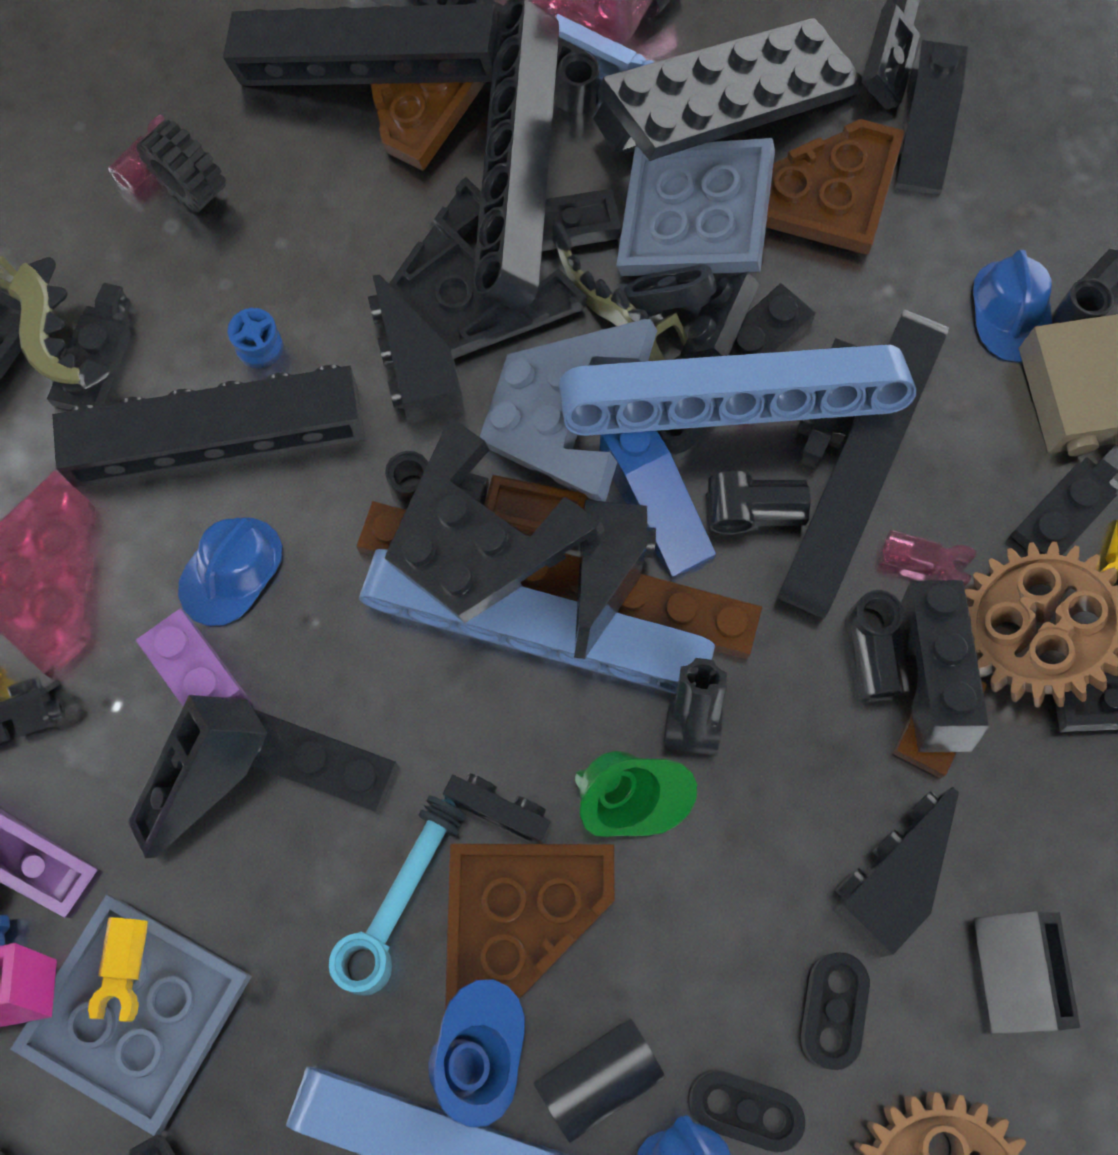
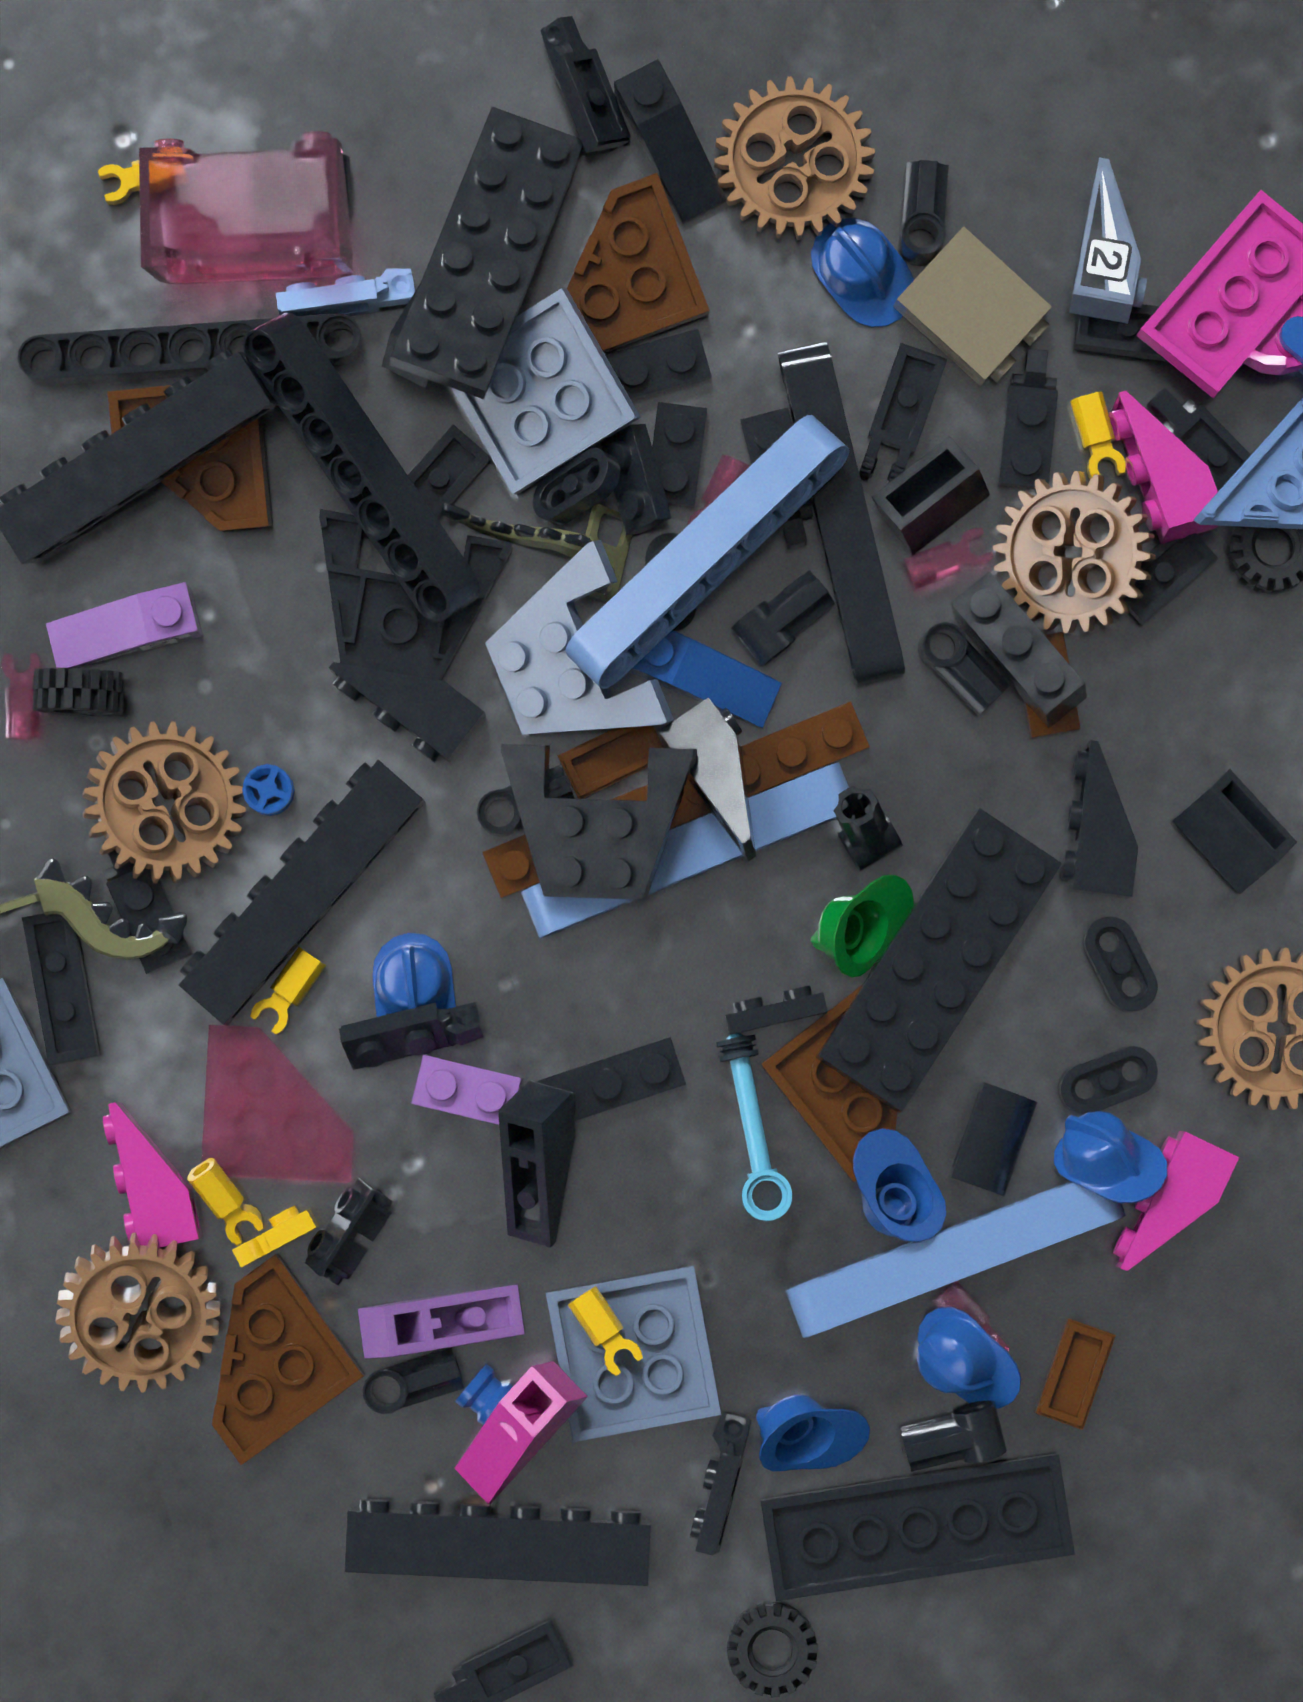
camera: 40 degrees left, 15 degrees up
none -> medium lavender slope [46,582,203,669]
none -> medium nougat gear [82,721,246,884]
none -> yellow bar [250,947,326,1035]
none -> black hinge [339,1002,484,1070]
none -> black plate [605,329,712,401]
none -> medium nougat gear [714,76,875,240]
none -> black plate [816,808,1062,1113]
none -> black hinge [859,343,947,483]
none -> black brick [872,436,990,555]

